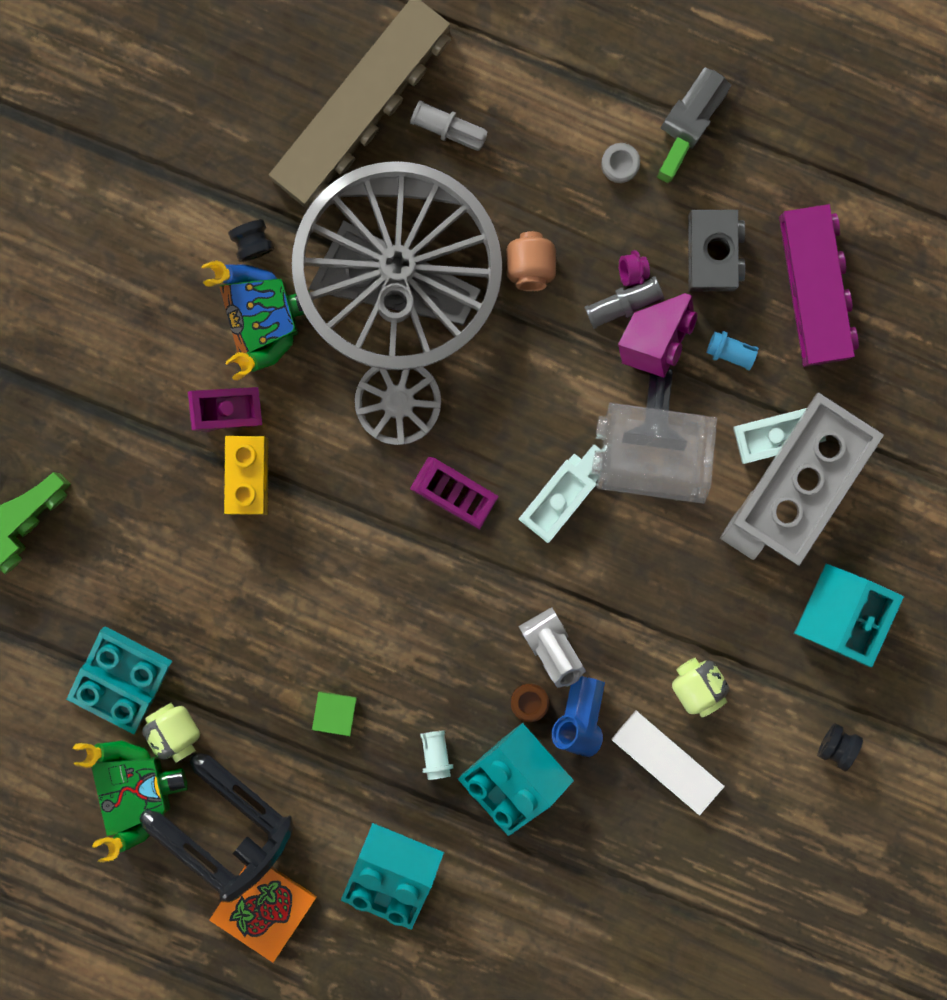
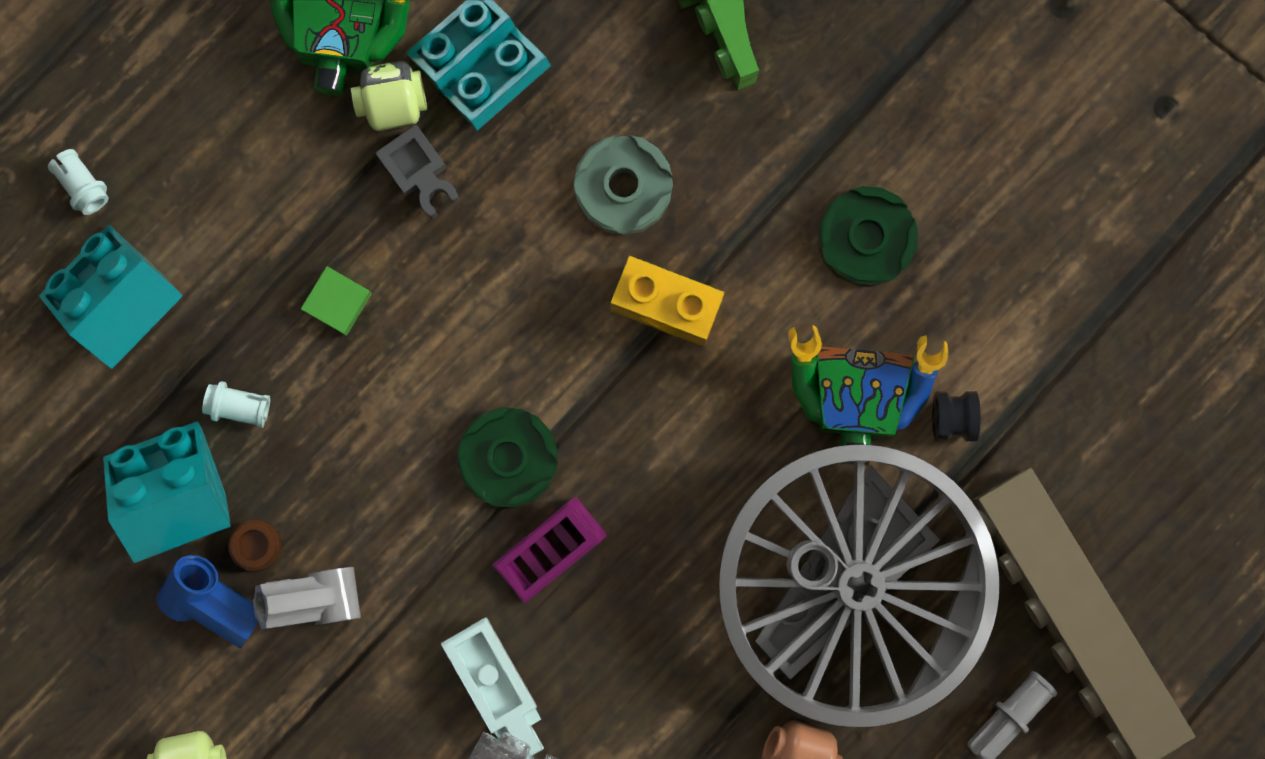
camera: 110 degrees right, 5 degrees down
black piece [140,752,294,903] -> none
magenta slope [188,387,262,432] -> none
tile [209,865,317,963] -> none
light grey wheel [355,367,441,445] -> none
white tile [611,710,725,816] -> none
none -> light aqua pin [48,149,109,215]
none -> dark grey plate [376,124,459,219]
none -> dark green tile [457,407,558,508]
none -> sand green tile [574,135,673,235]
none -> dark green tile [818,186,918,287]

